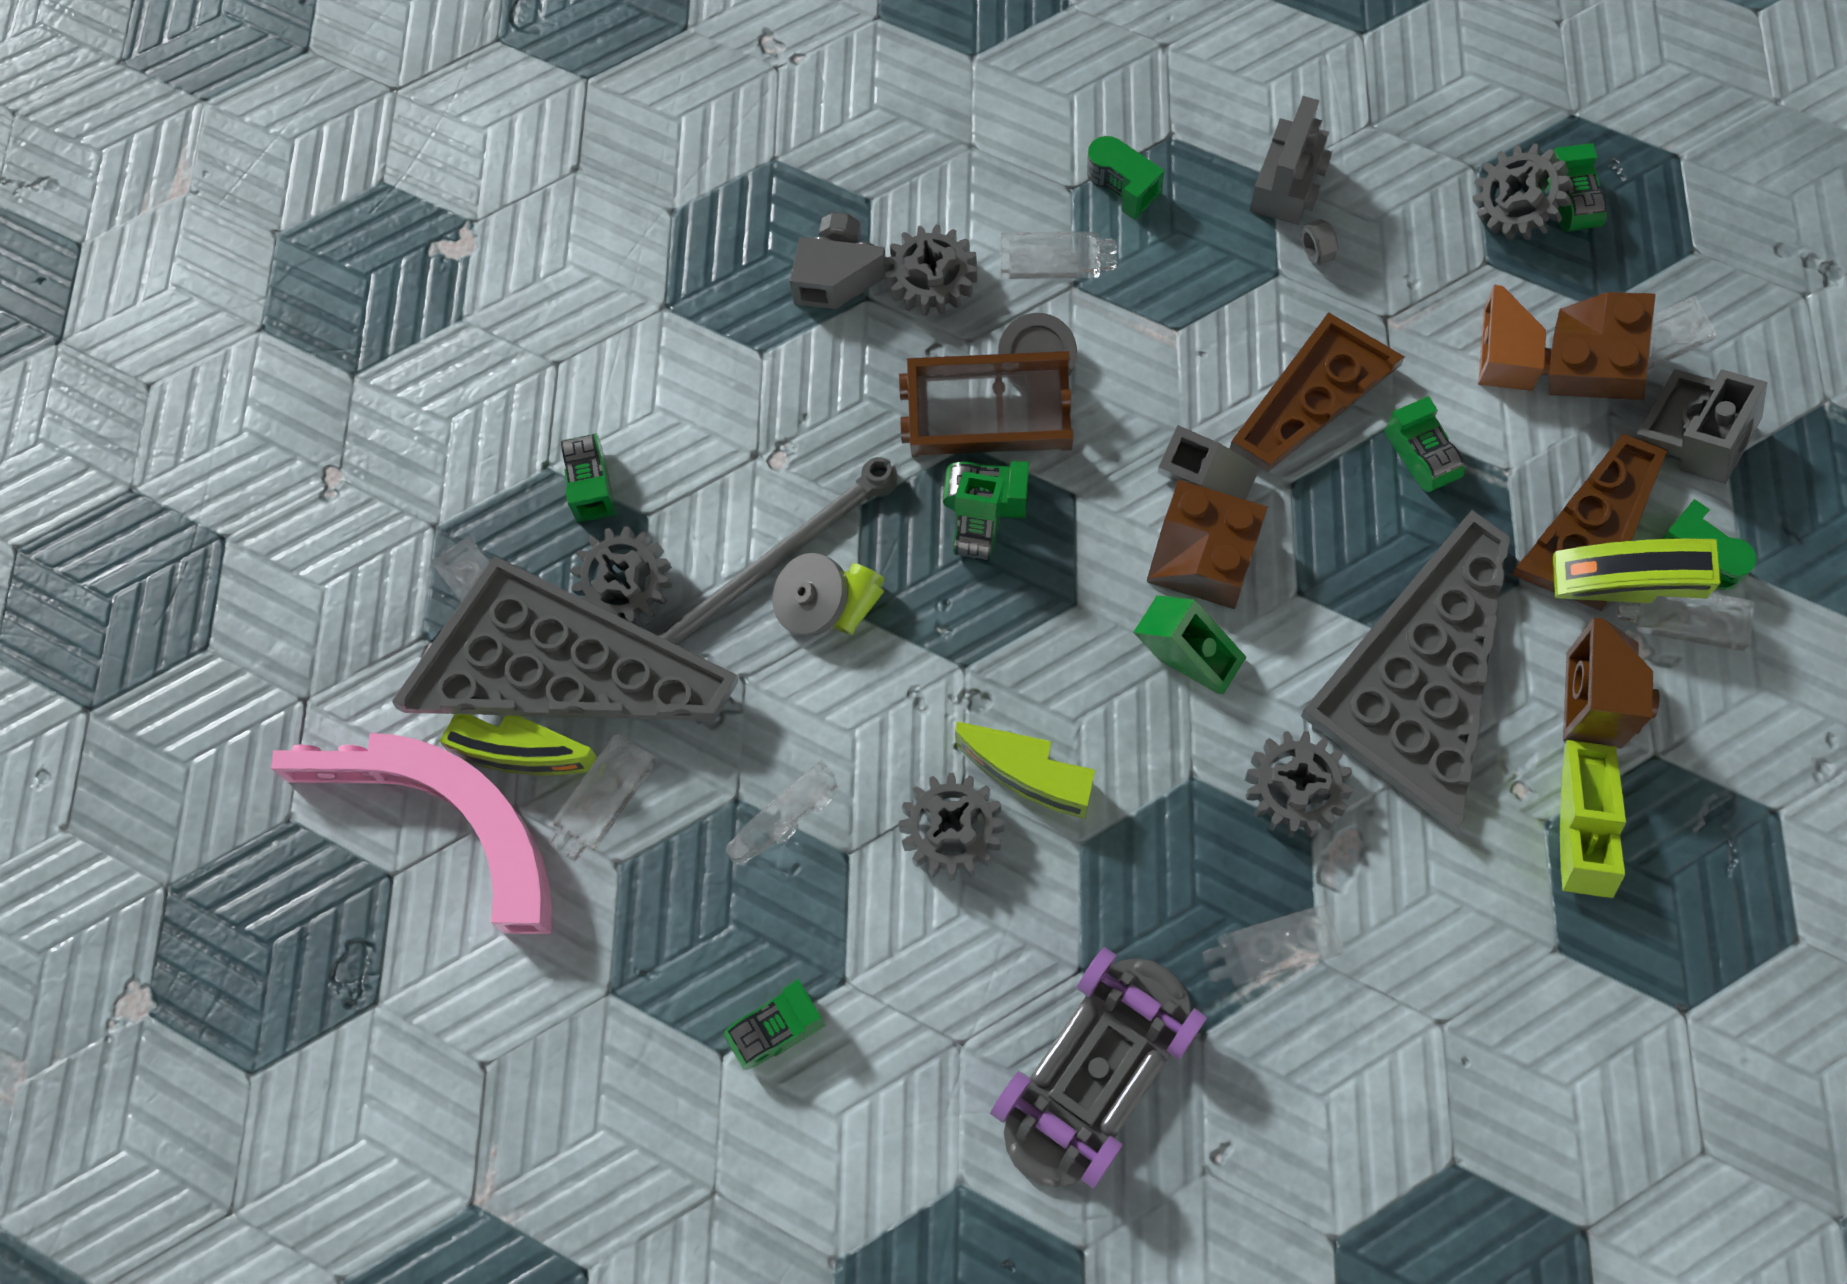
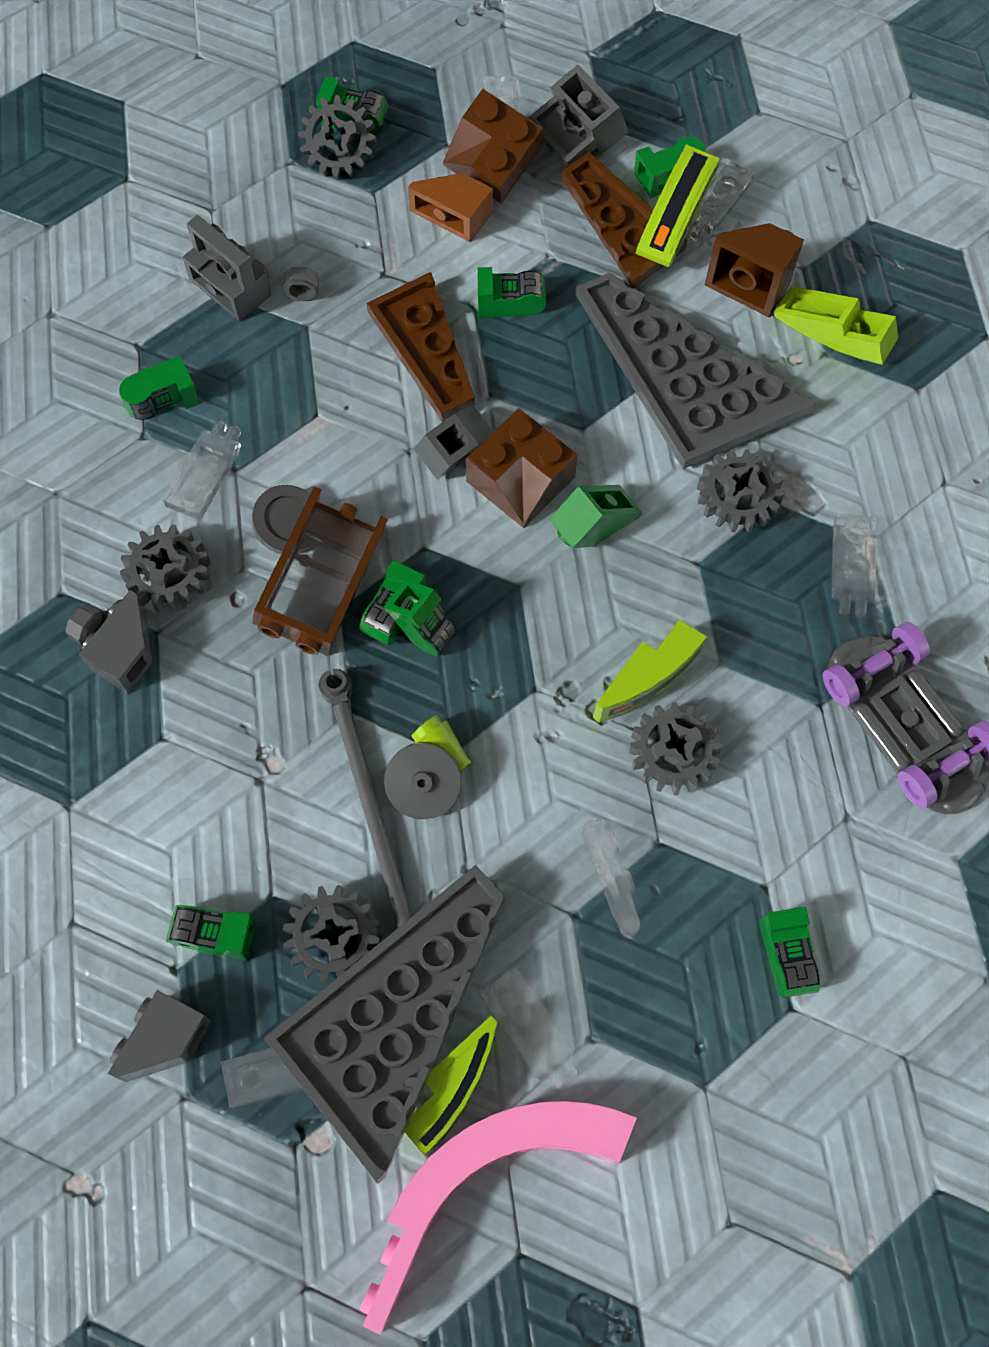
camera: 75 degrees left, 0 degrees up
none -> dark grey slope [108,990,212,1082]

